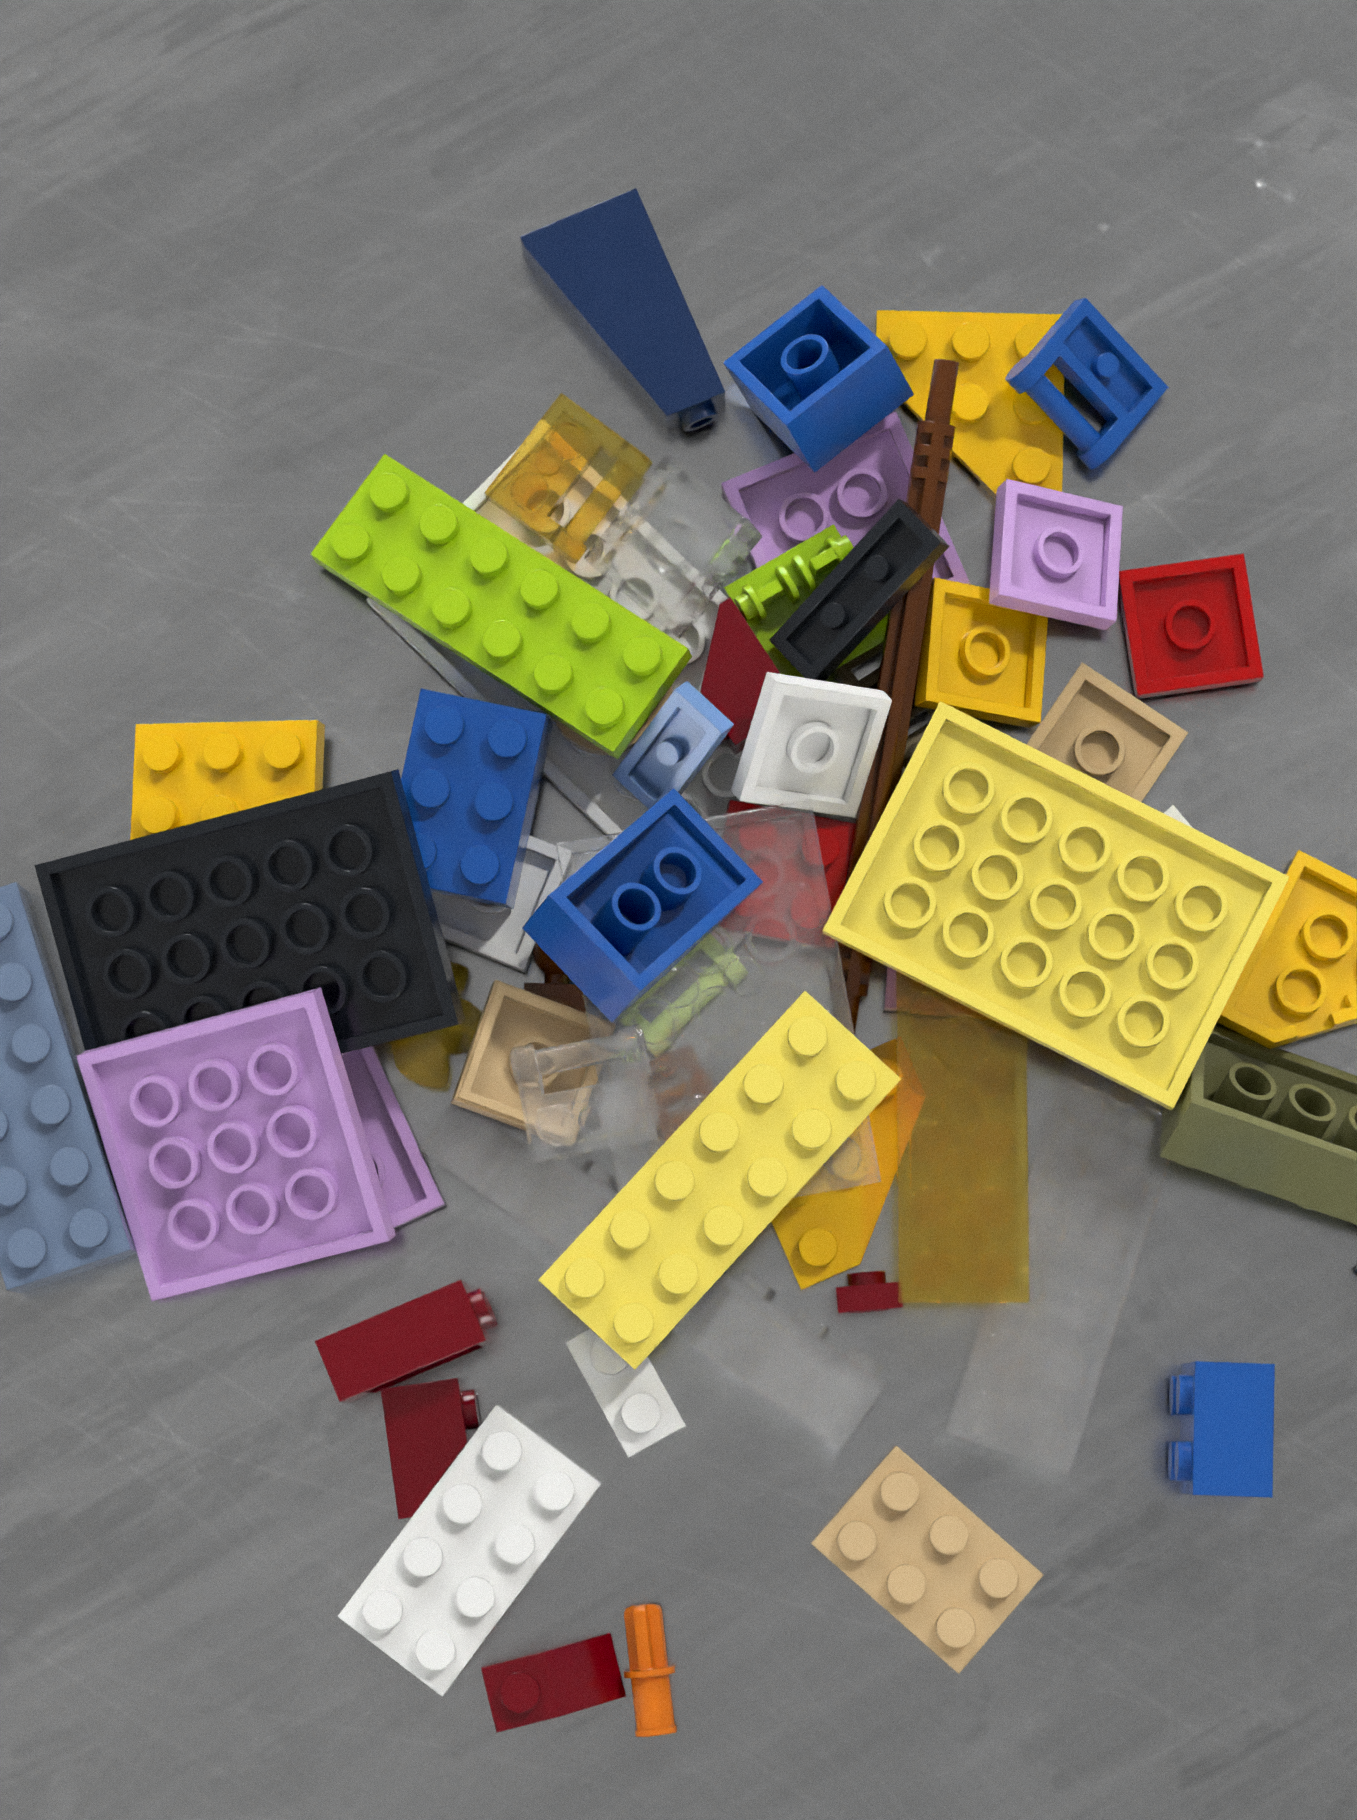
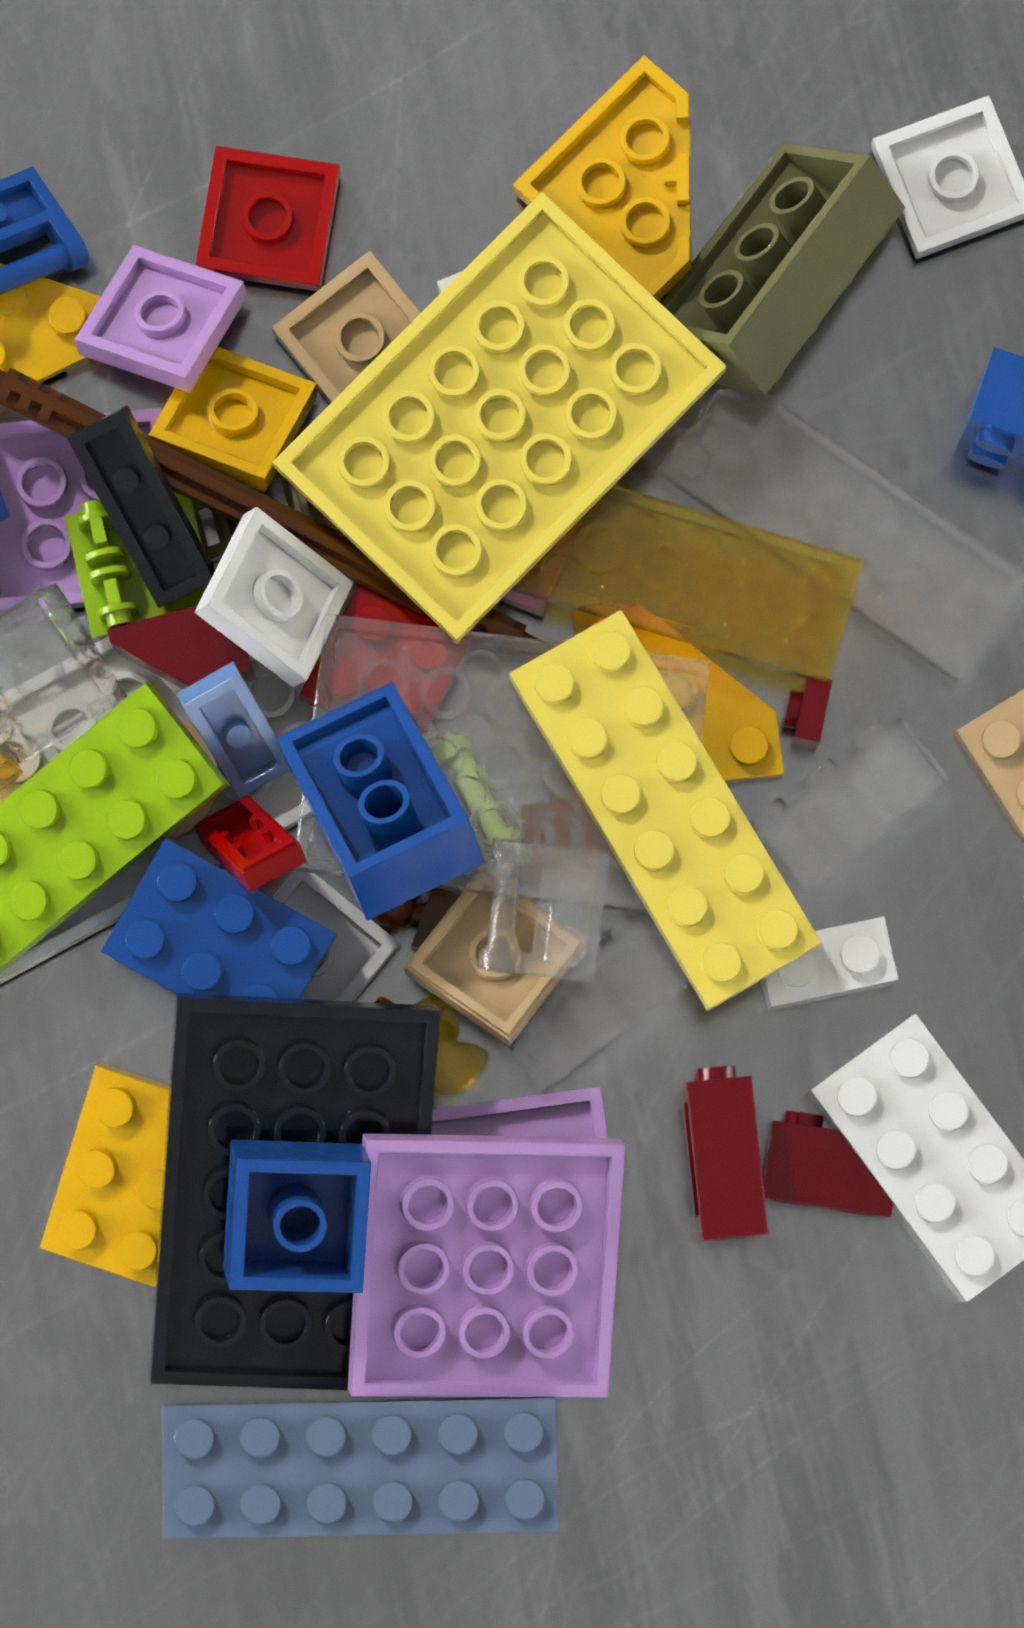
camera: 75 degrees left, 0 degrees up
none -> red plate [194,796,307,892]
none -> blue brick [223,1140,371,1293]

